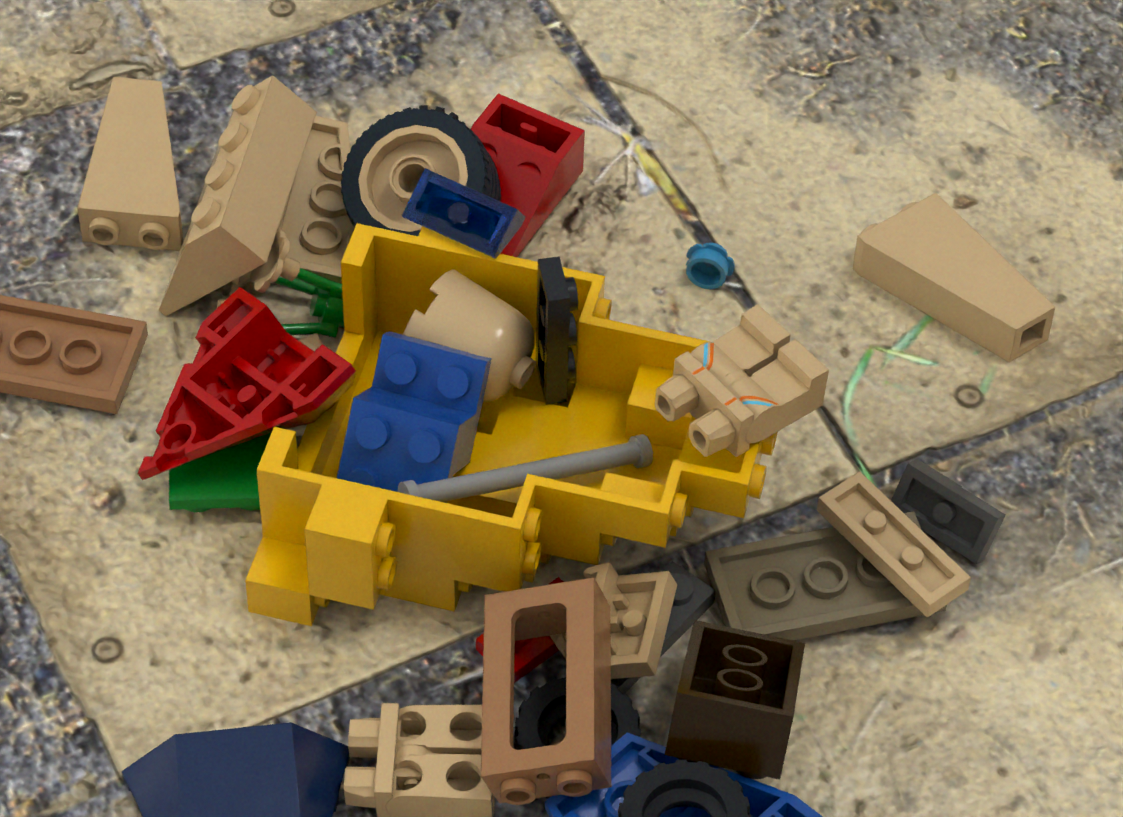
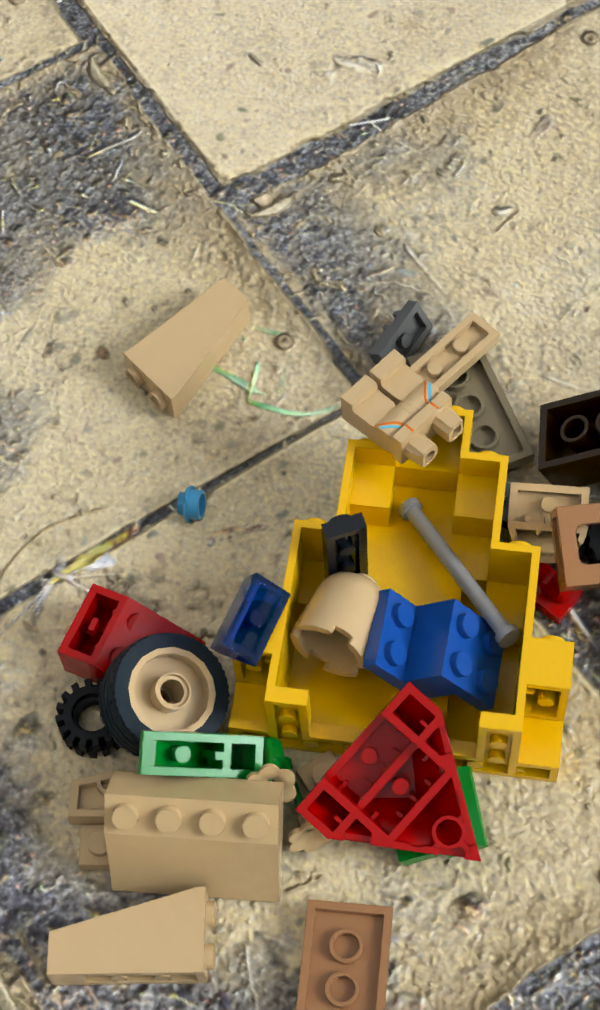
camera: 90 degrees left, 10 degrees up
none -> slope [138,730,264,779]

